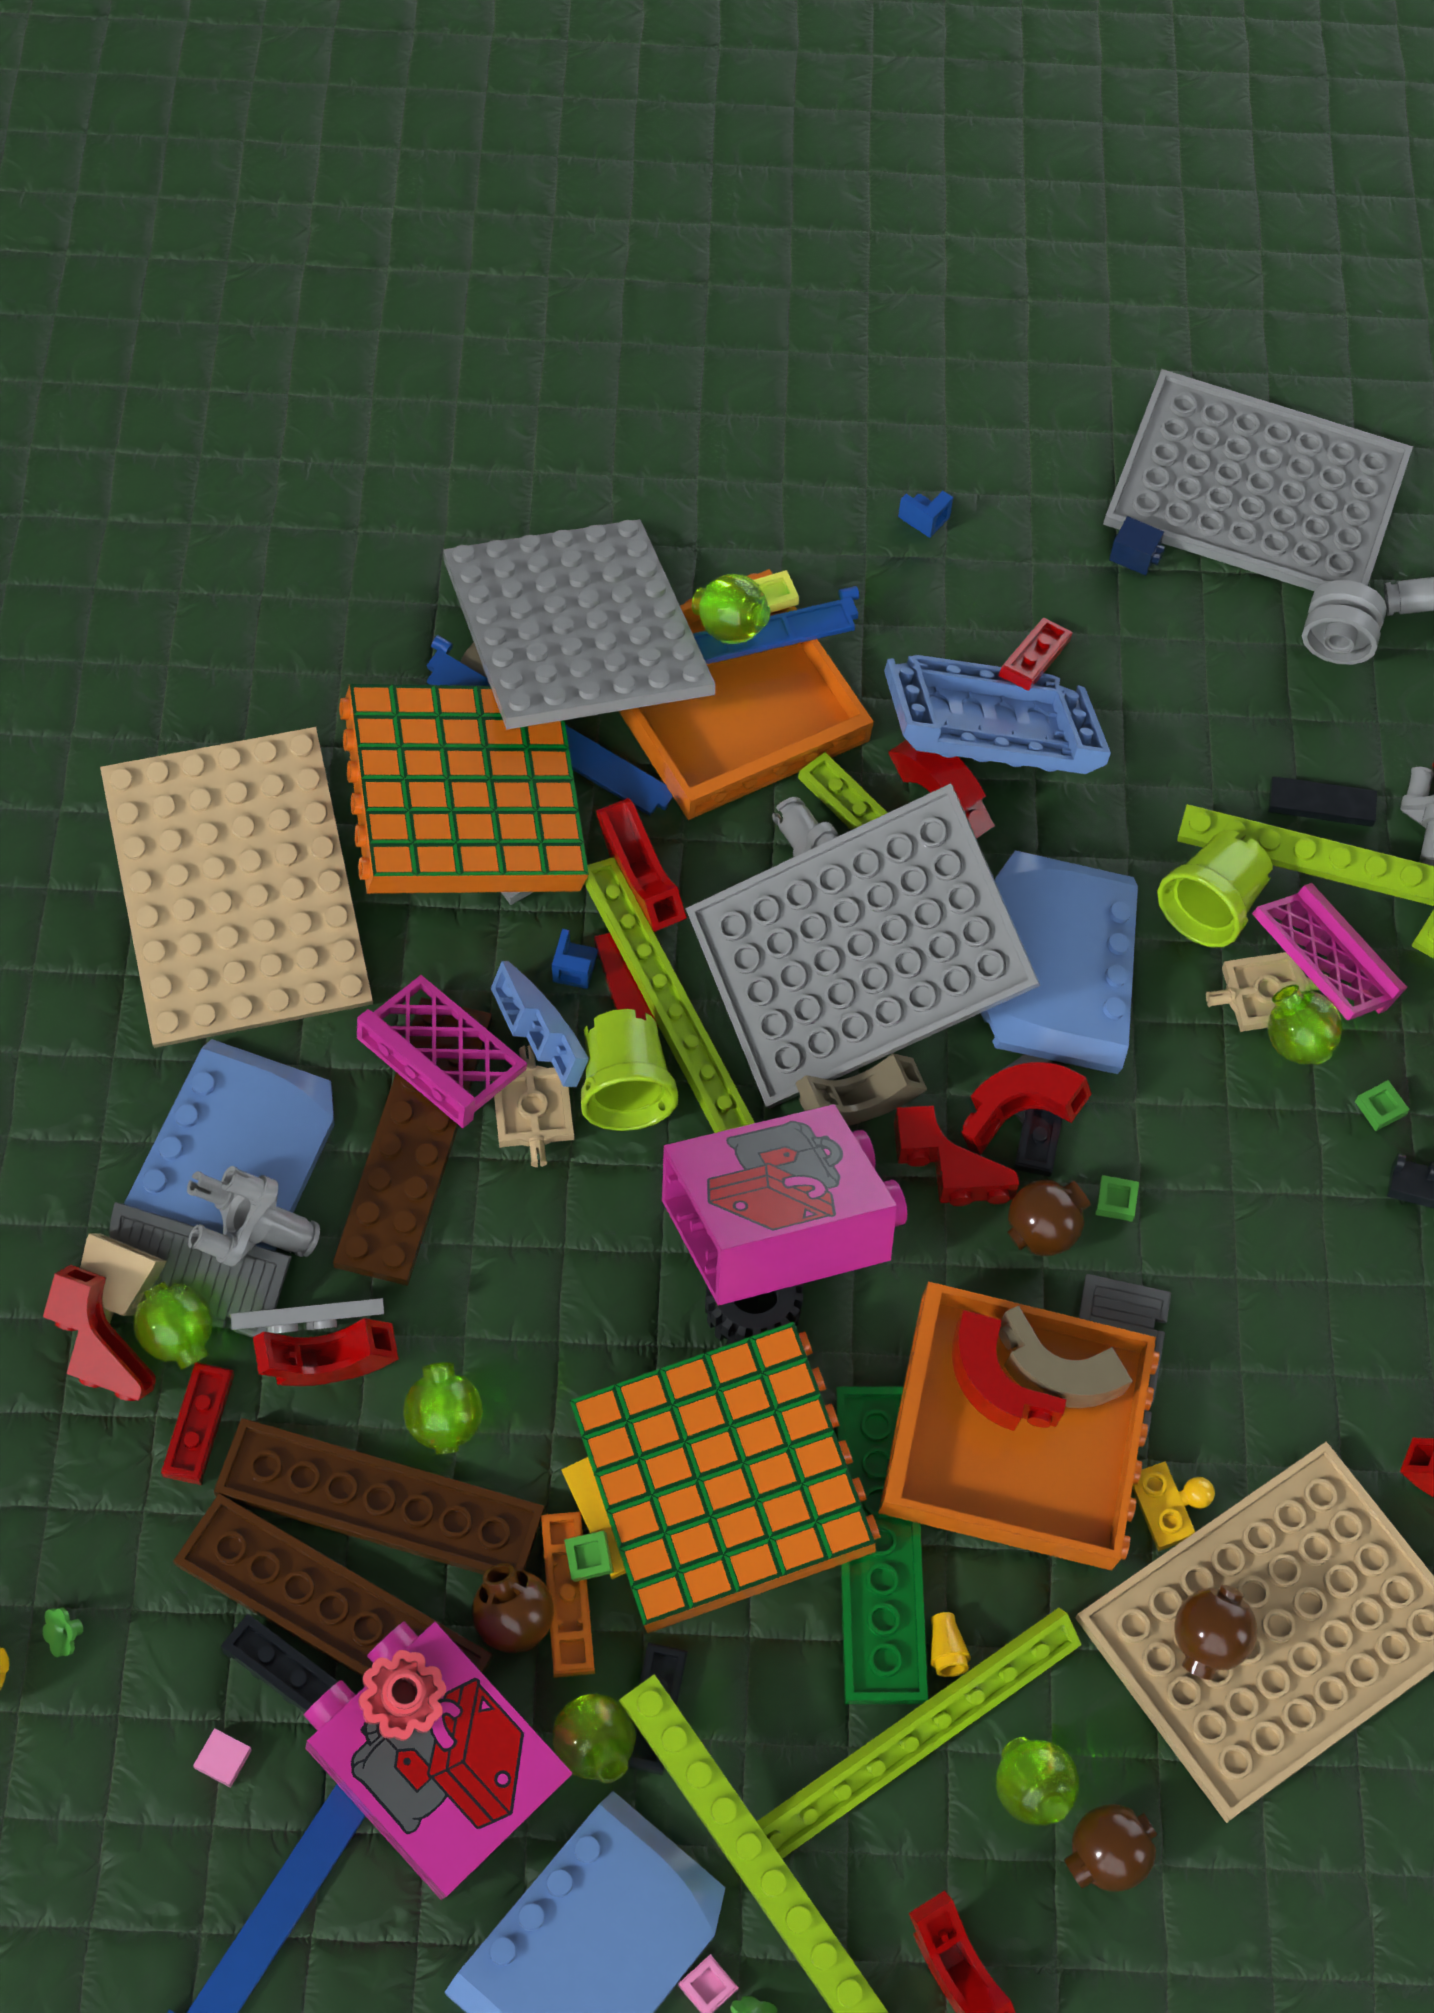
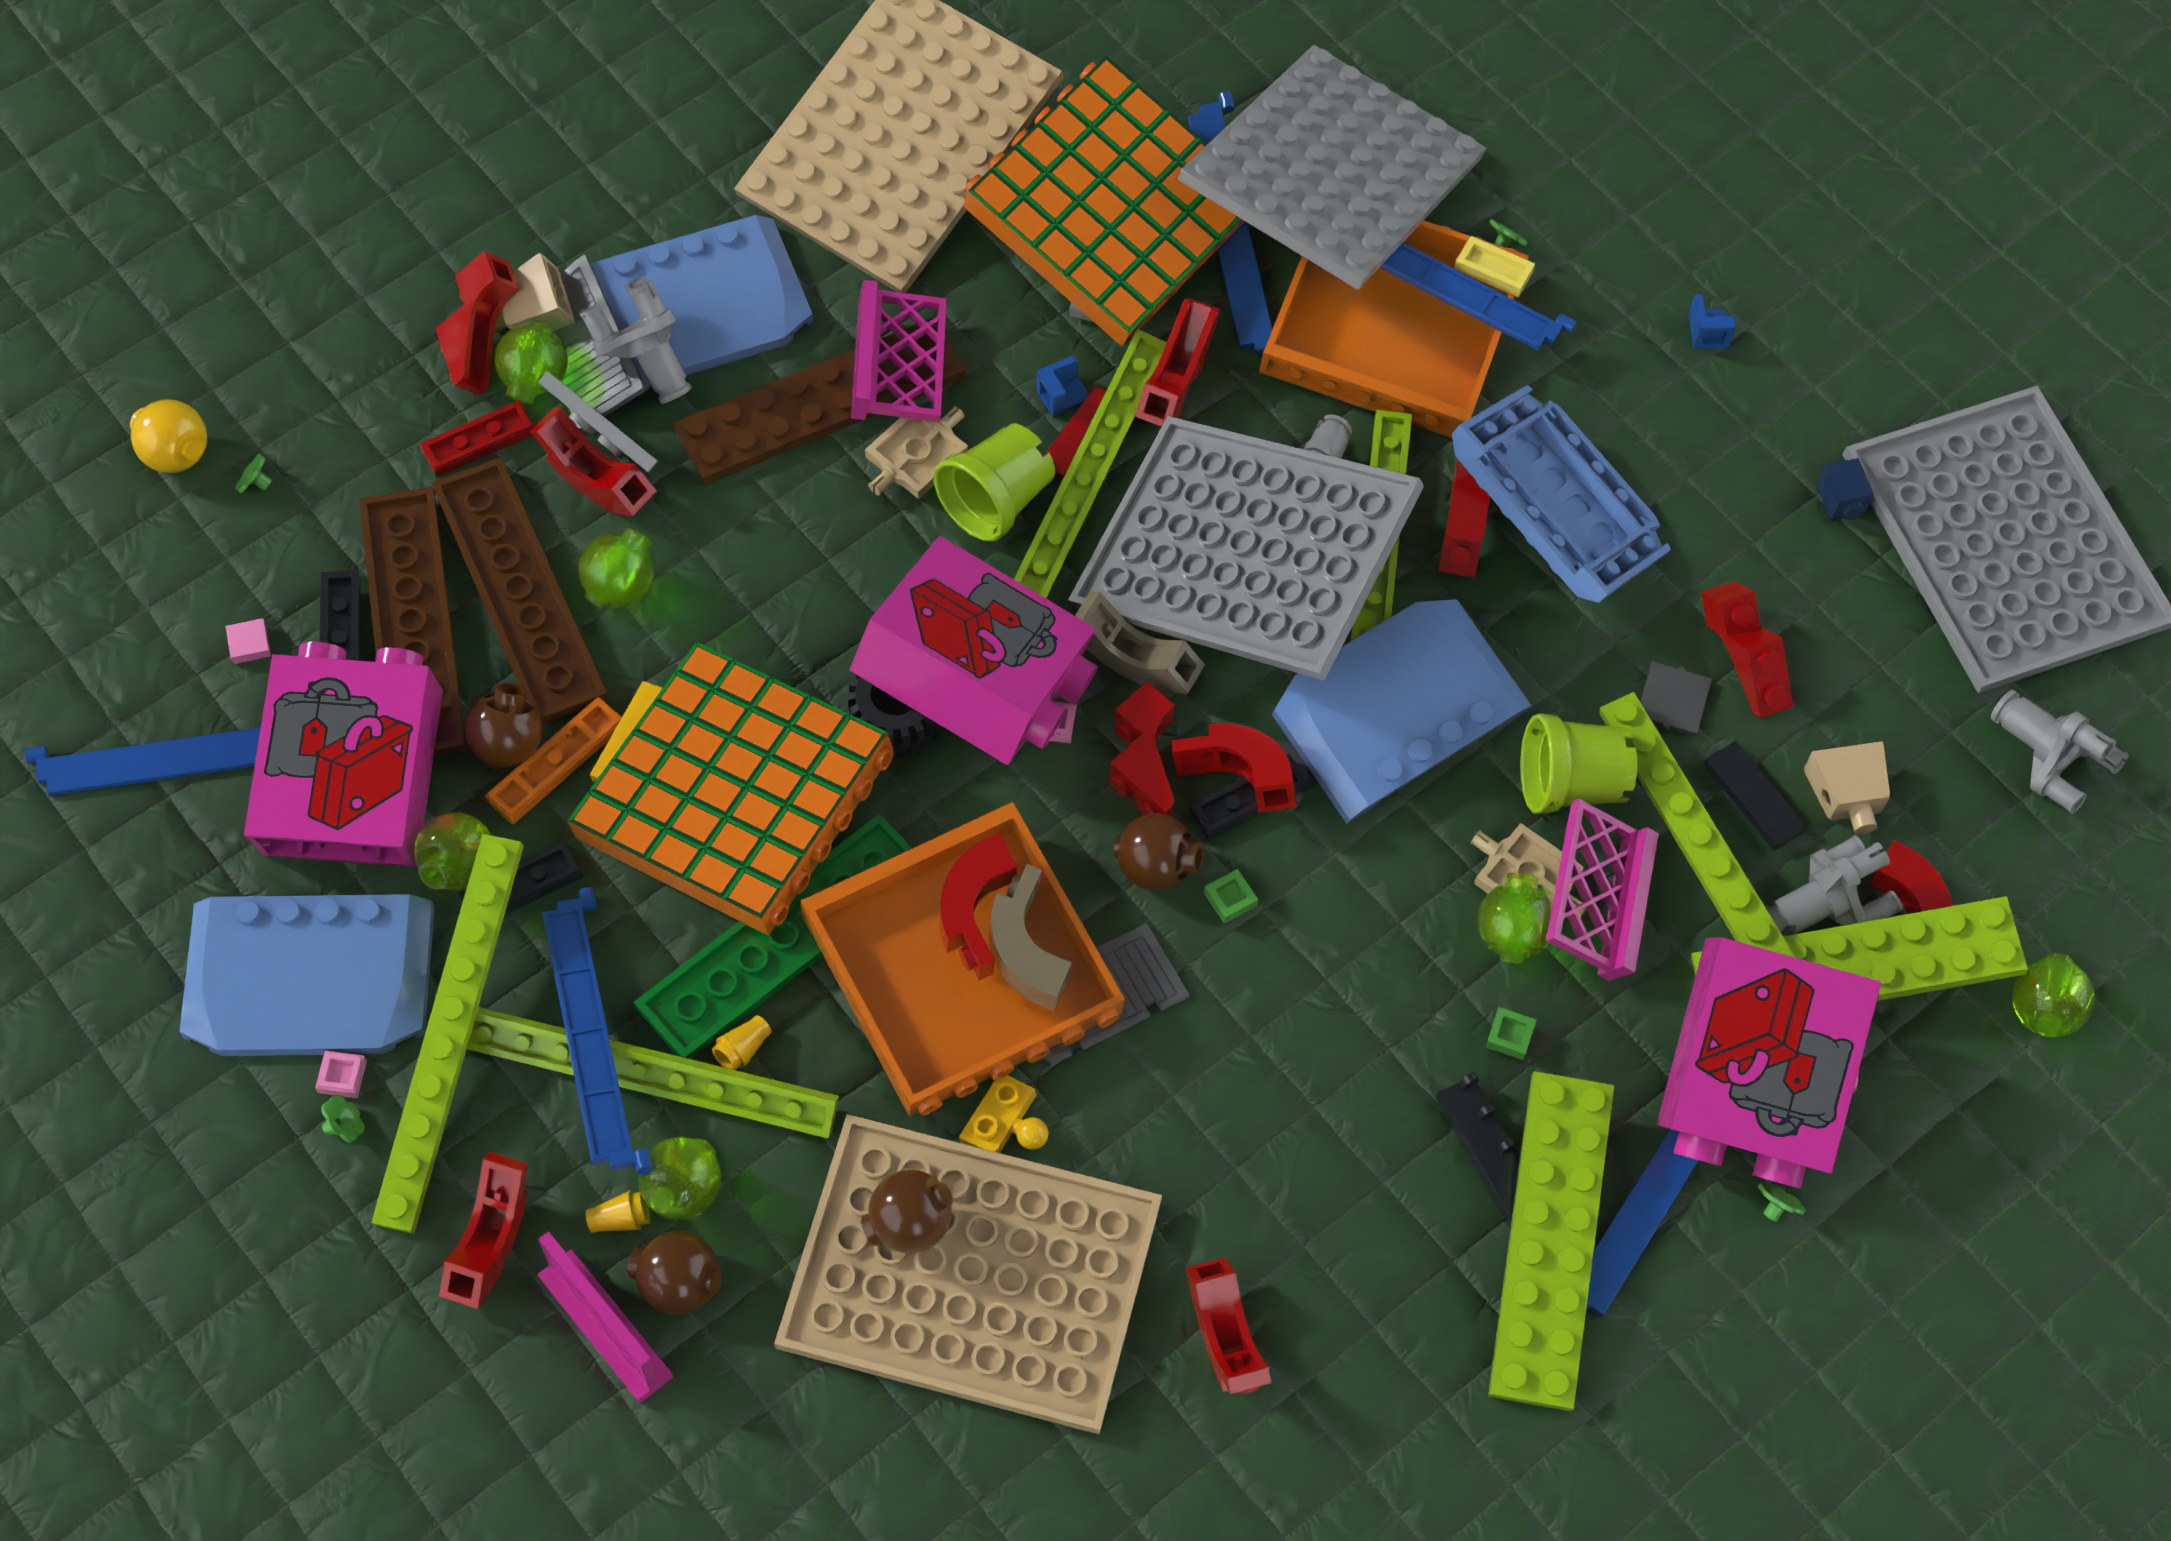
camera: 50 degrees right, 0 degrees up
coral plant [358,1650,447,1741] -> none
medium blue slope [491,961,589,1087] -> none
bright green plate [564,1531,614,1582] -> none
clear neon green brick [692,574,770,644] -> none
red tile [998,618,1073,691] -> none
light grey wheel [1302,580,1387,665] -> none
none -> dark pink fence [537,1231,673,1404]
none -> blue piece [542,887,653,1176]
none -> yellow cone [586,1190,650,1233]
none -> bright green plant [1489,219,1528,248]
none -> dark grey piece [1640,661,1712,737]
none -> red arch [1701,581,1794,718]
none -> tan torso [1804,741,1890,835]

